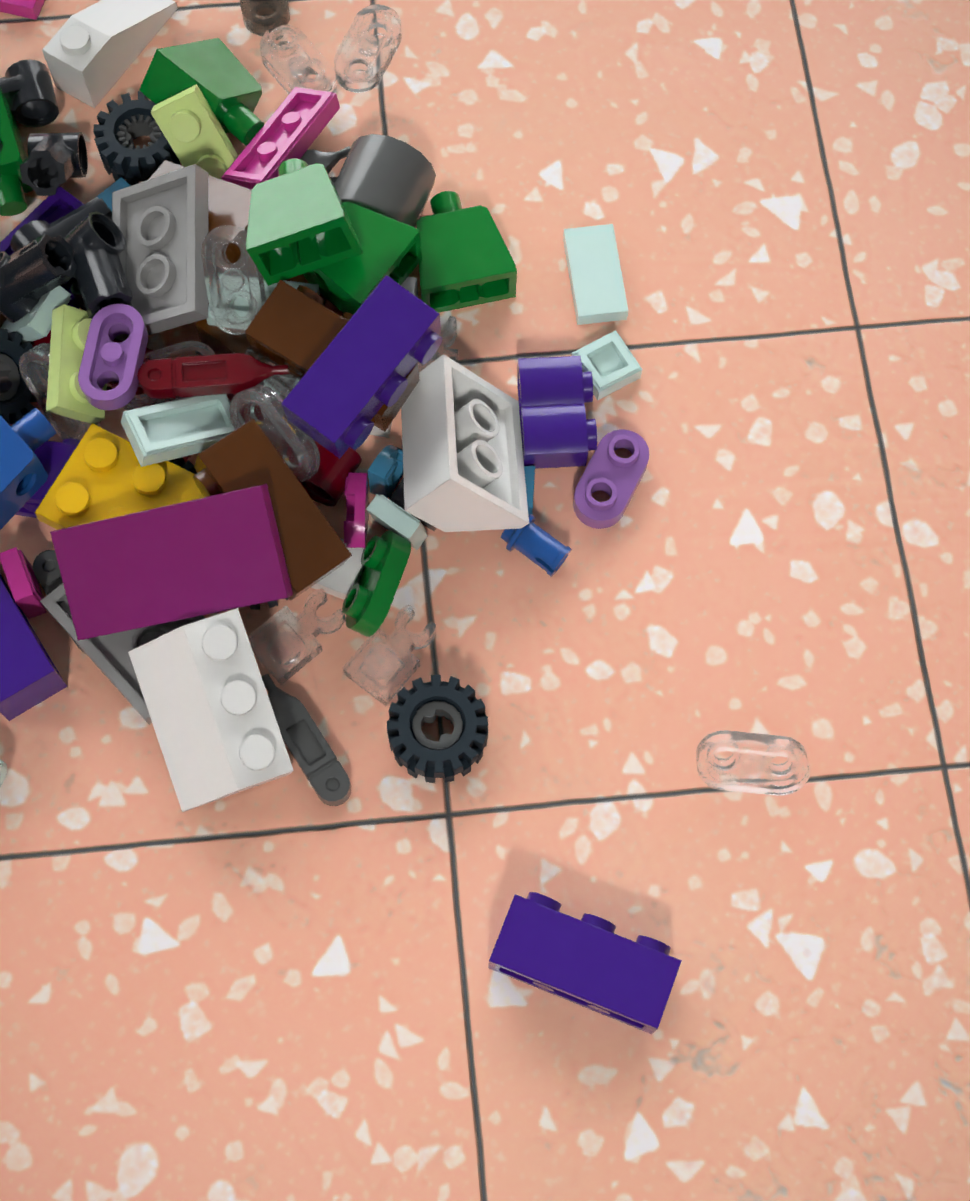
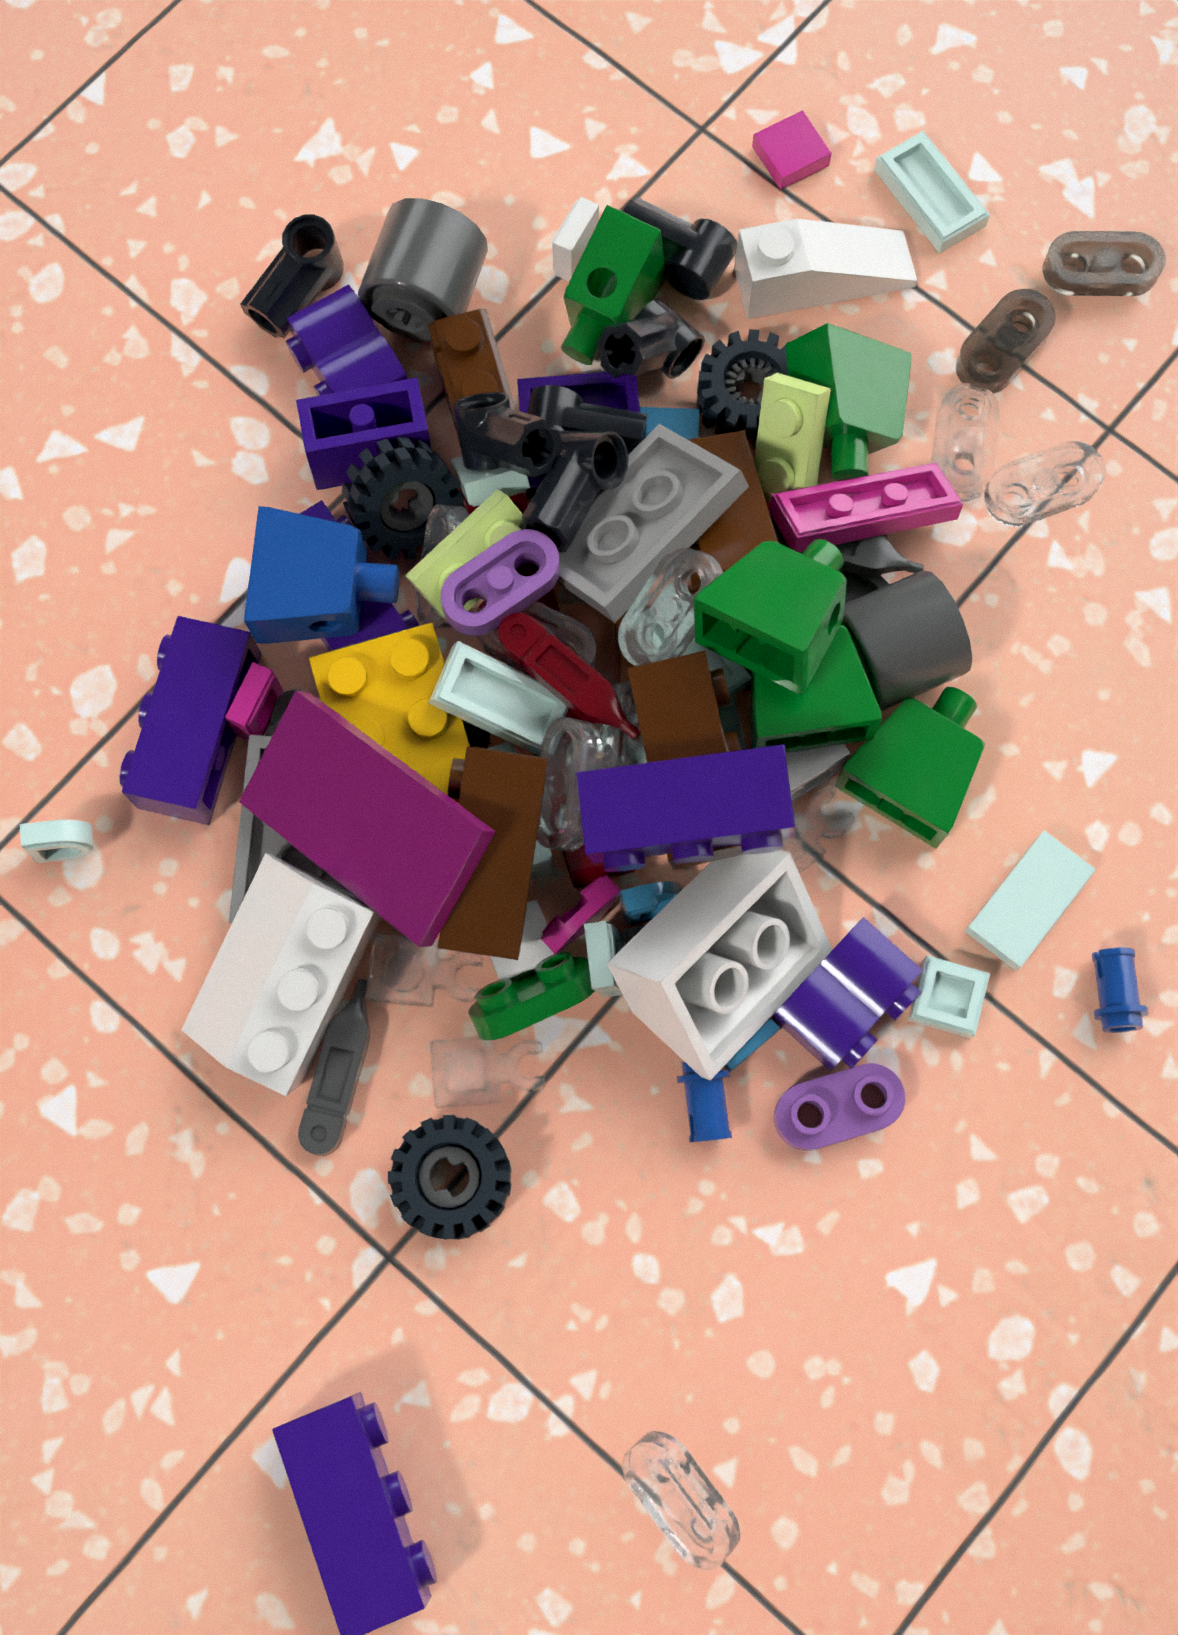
camera: 50 degrees right, 5 degrees up
none -> blue pin [1092,947,1148,1033]

